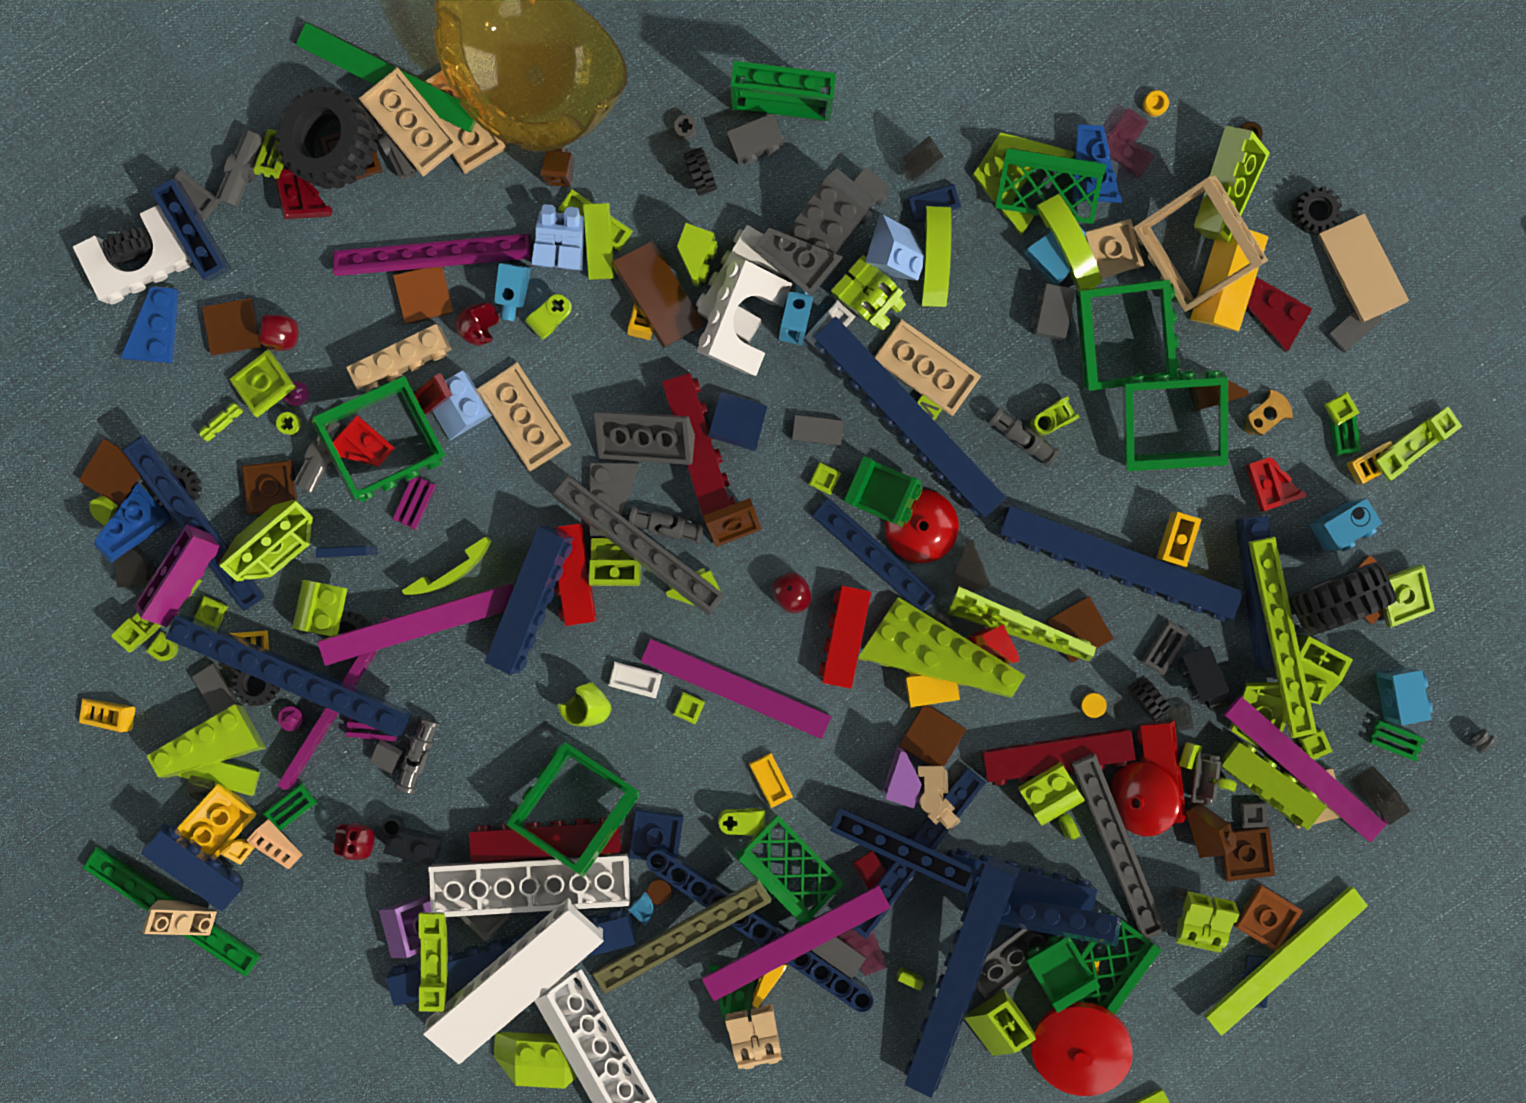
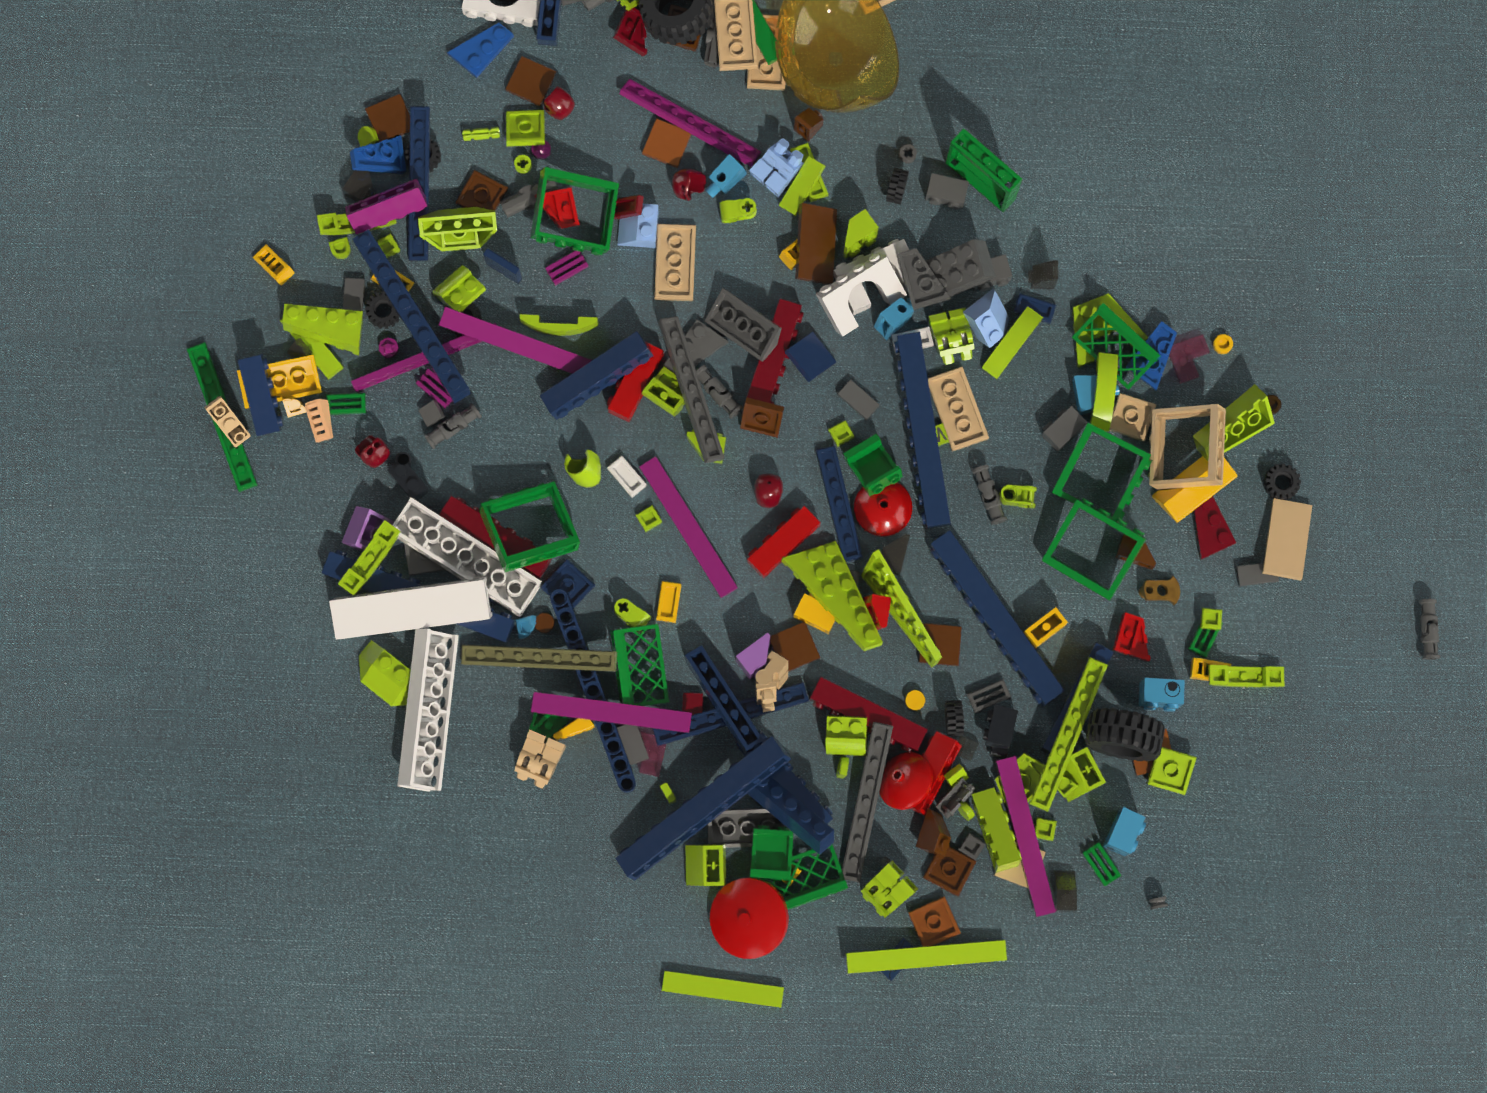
camera: 35 degrees right, 10 degrees down
tan brick [347,324,452,393] -> none

